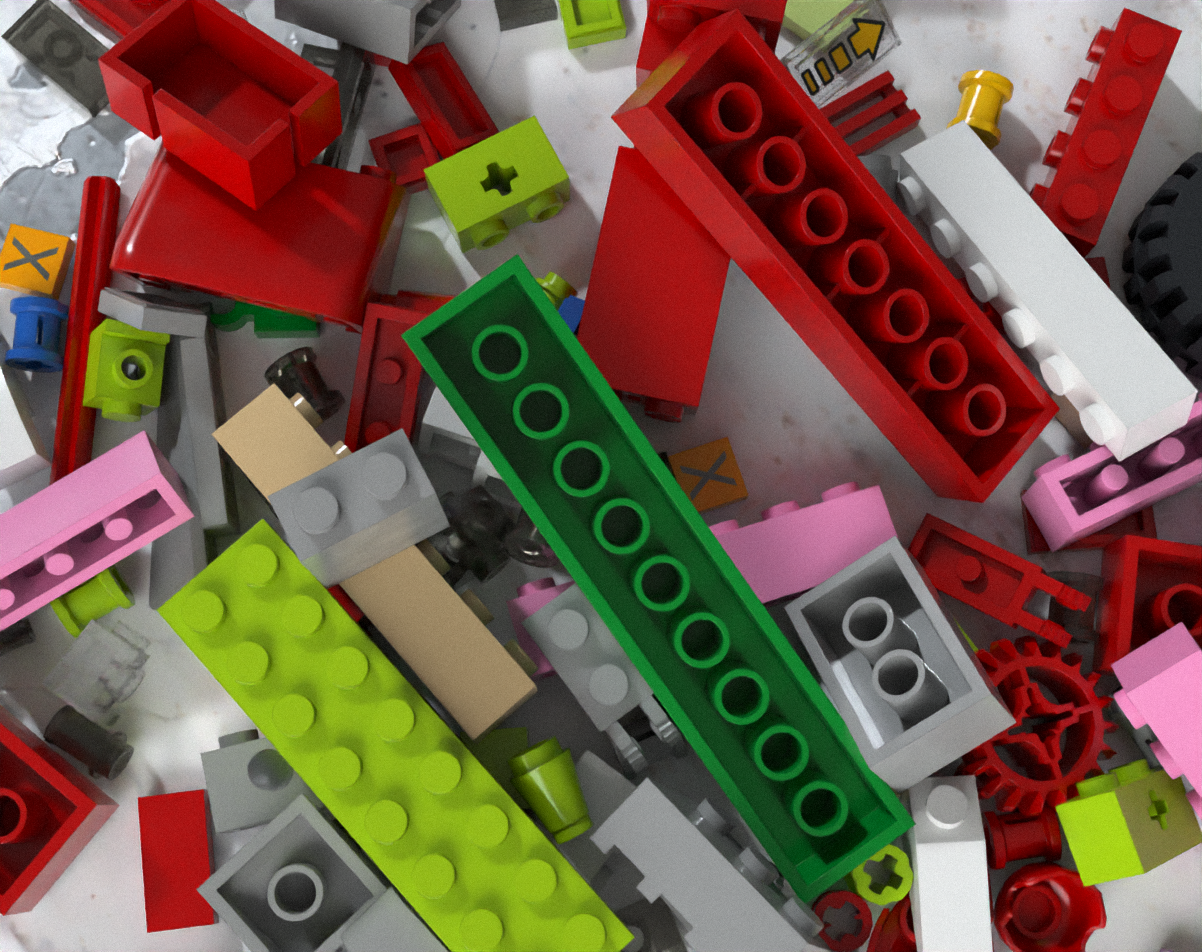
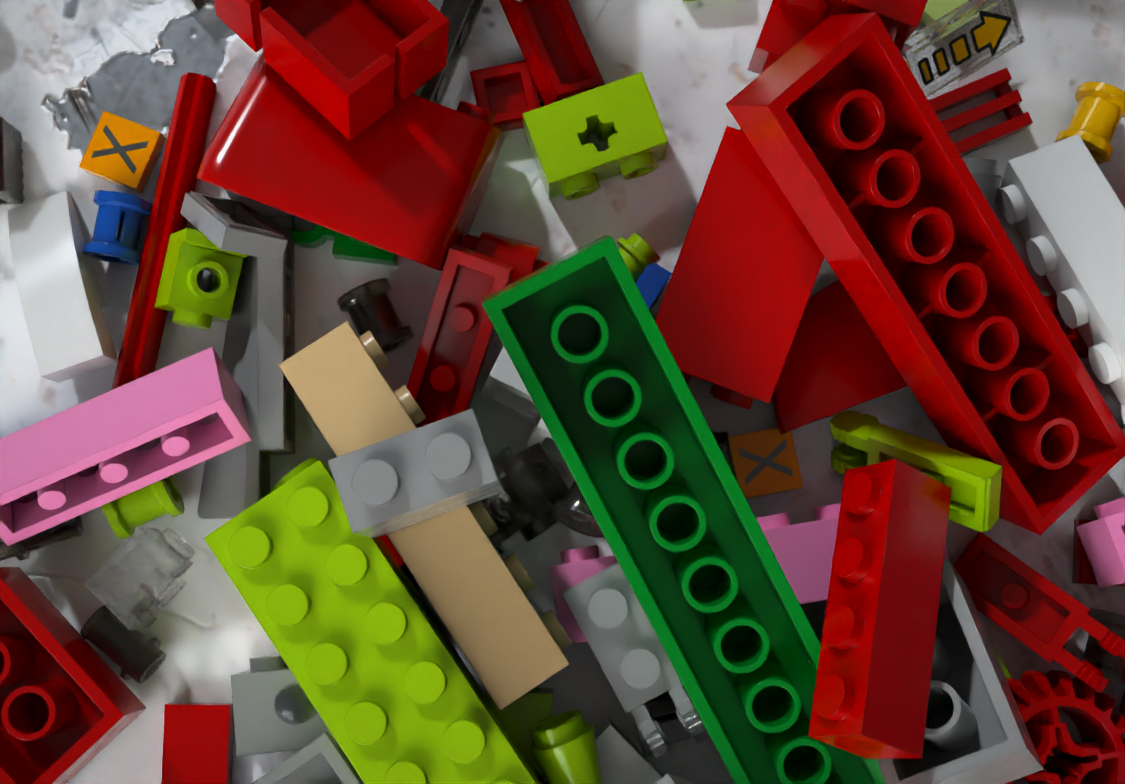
camera: 10 degrees right, 5 degrees up
none -> red brick [772,280,908,434]
none -> red brick [808,459,952,759]
none -> lime hinge [830,410,1002,533]

